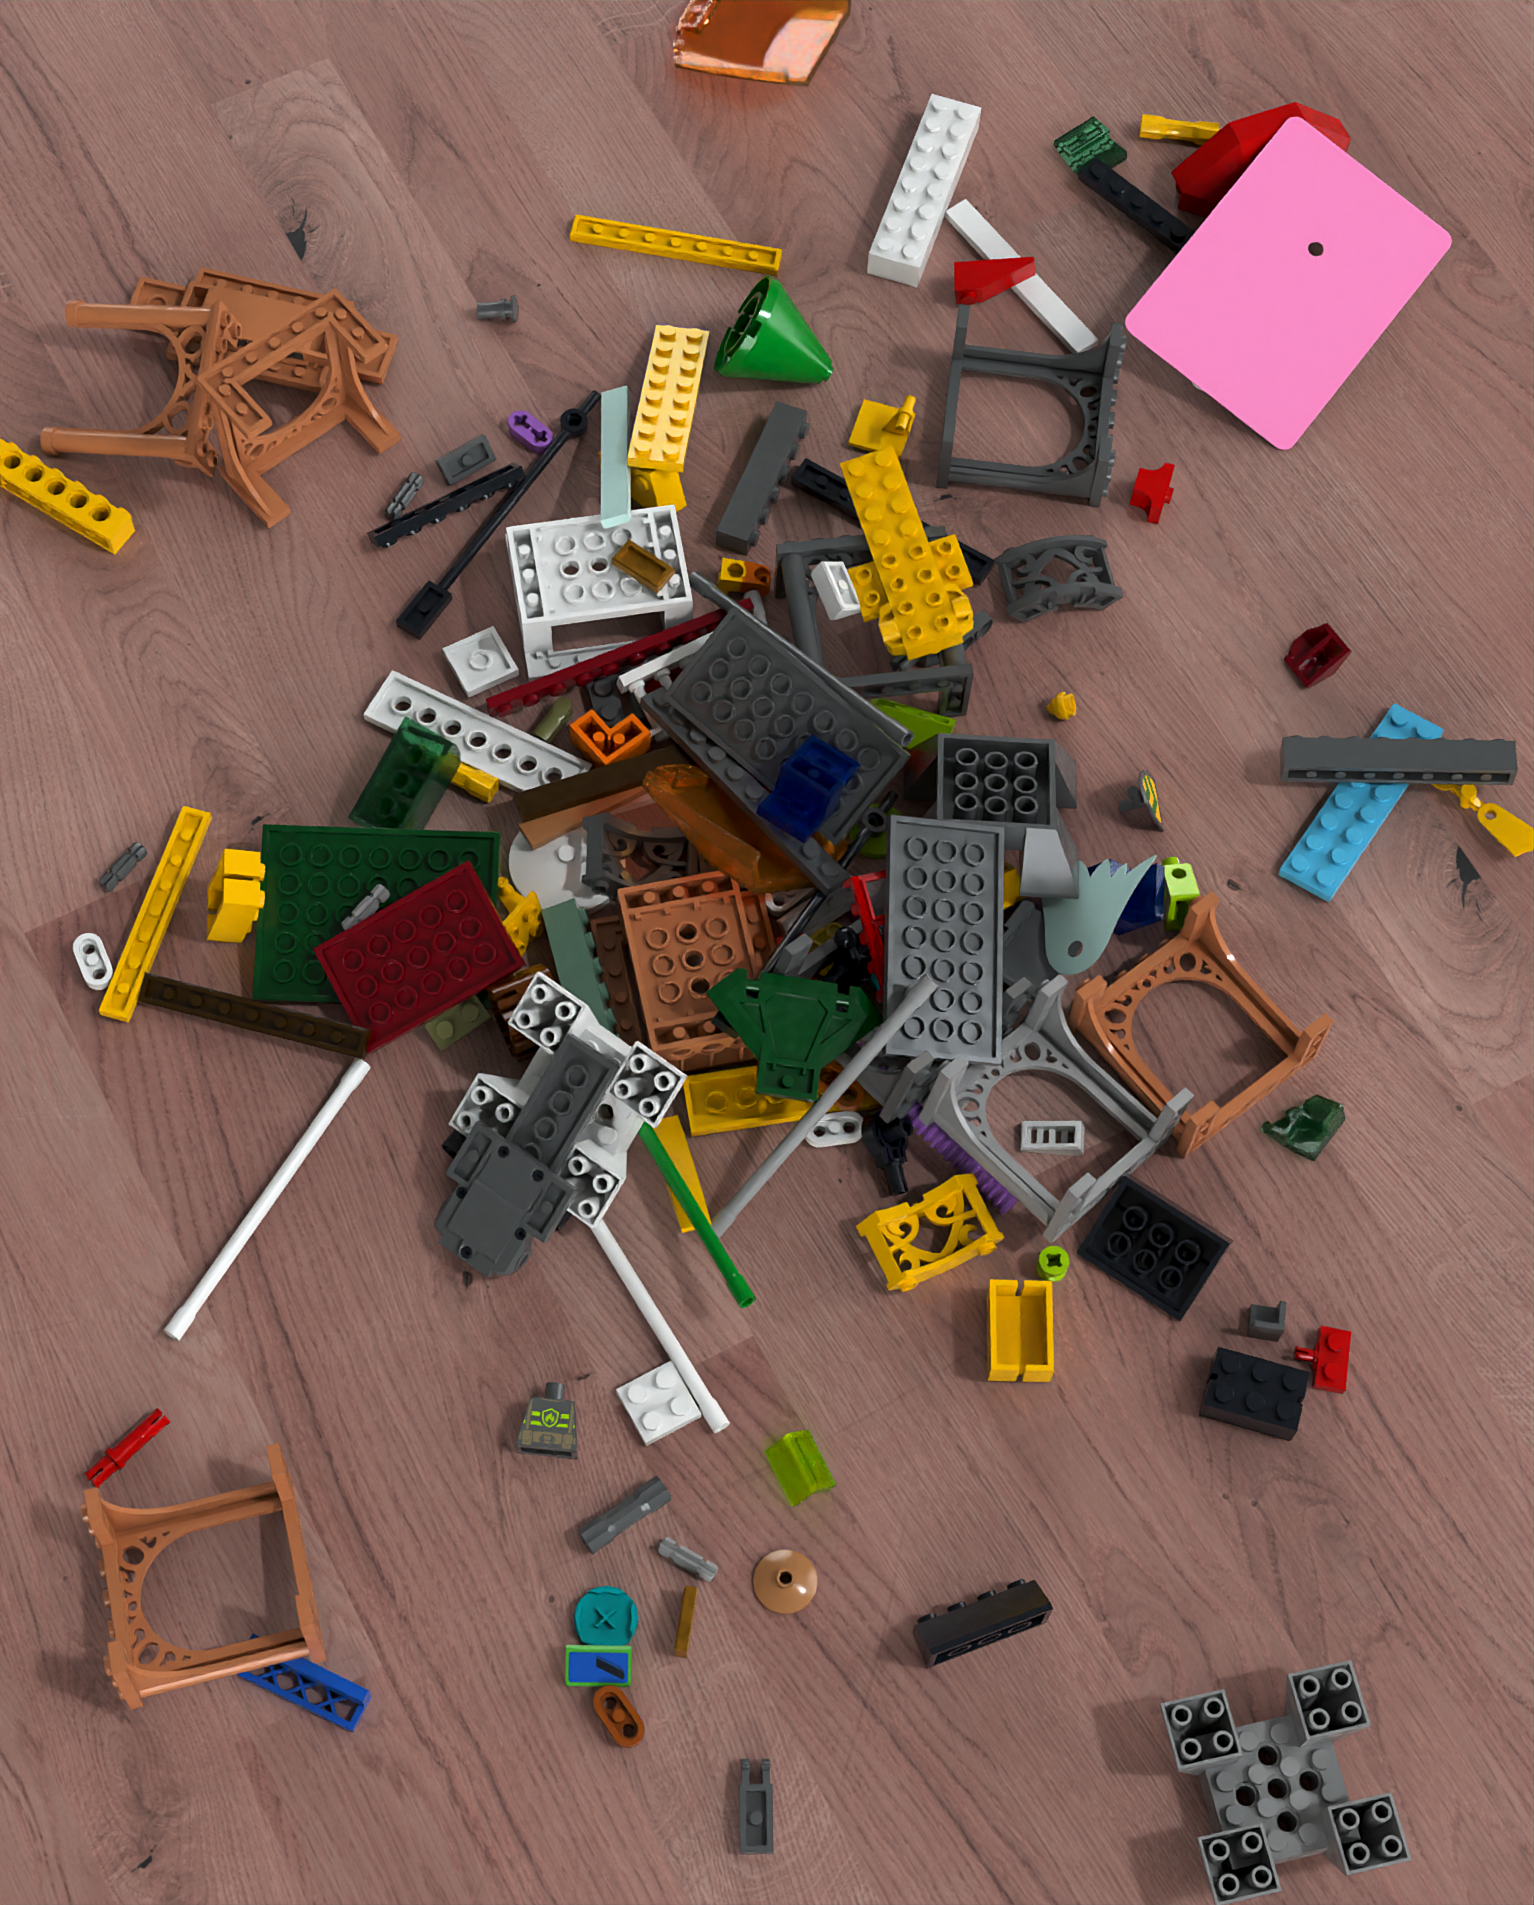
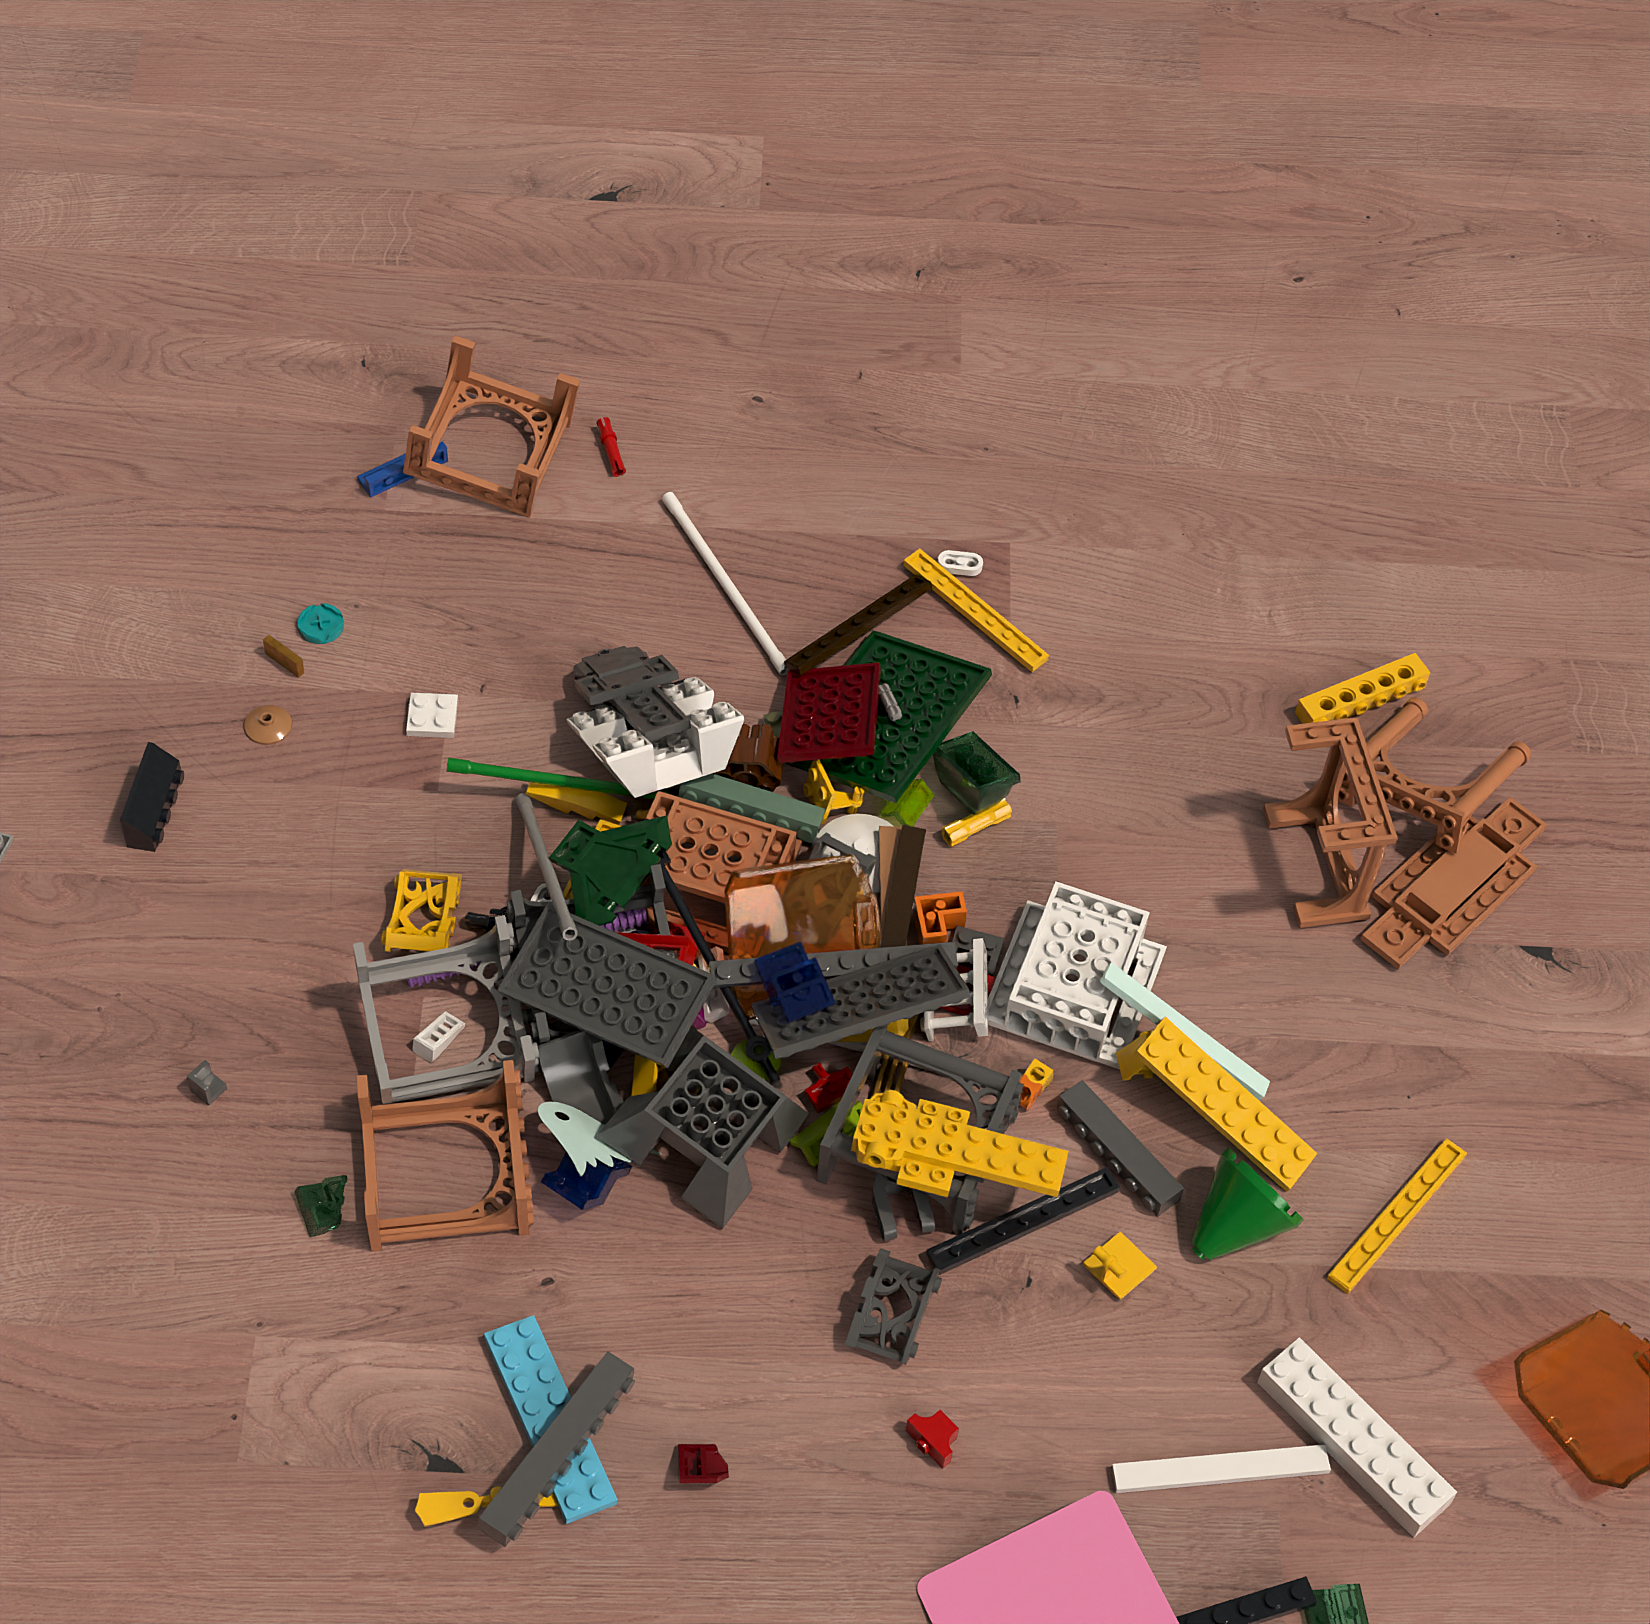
camera: 120 degrees right, 10 degrees down
dark grey axle [98,842,147,892] -> none
yellow piece [206,848,265,943] -> none
white plate [363,670,593,793] -> none
black plate [367,462,525,548] -> none
dark grey axle [385,472,424,520] -> none
black bar [396,391,601,640] -> none
dark grey plate [435,434,497,486] -> none
white plate [442,626,519,698] -> none
dark grey pin [477,295,519,323] -> none
dark red plate [486,597,754,717] -> none
medium lavender beam [508,410,553,454] -> none
dark grey torso [516,1382,578,1460] -> none
olive bar [531,697,573,744] -> none
slope [565,1645,632,1687] -> none
dark grey axle [577,1476,671,1555] -> none
white piece [590,1219,730,1433] -> none
dark orange plate [593,1685,645,1748] -> none
pearl gold tile [612,539,675,594] -> none
light grey axle [658,1537,718,1582] -> none
dark grey piece [688,571,914,747] -> none
dark grey hinge [739,1759,774,1855] -> none
clear neon green panel [765,1429,836,1506] -> none
white slope [811,561,861,620] -> none
dark grey arch [936,304,1127,507] -> none
red slope [954,257,1035,305] -> none
yellow piece [986,1279,1054,1382] -> none
lime wheel [1036,1246,1069,1283] -> none
yellow plate [1046,692,1076,720] -> none
black slope [1077,1174,1233,1321] -> none
dark grey shield [1119,770,1164,832] -> none
lime torso [1157,857,1200,931] -> none
black piece [1199,1347,1310,1441] -> none
red plate [1293,1325,1351,1394] -> none

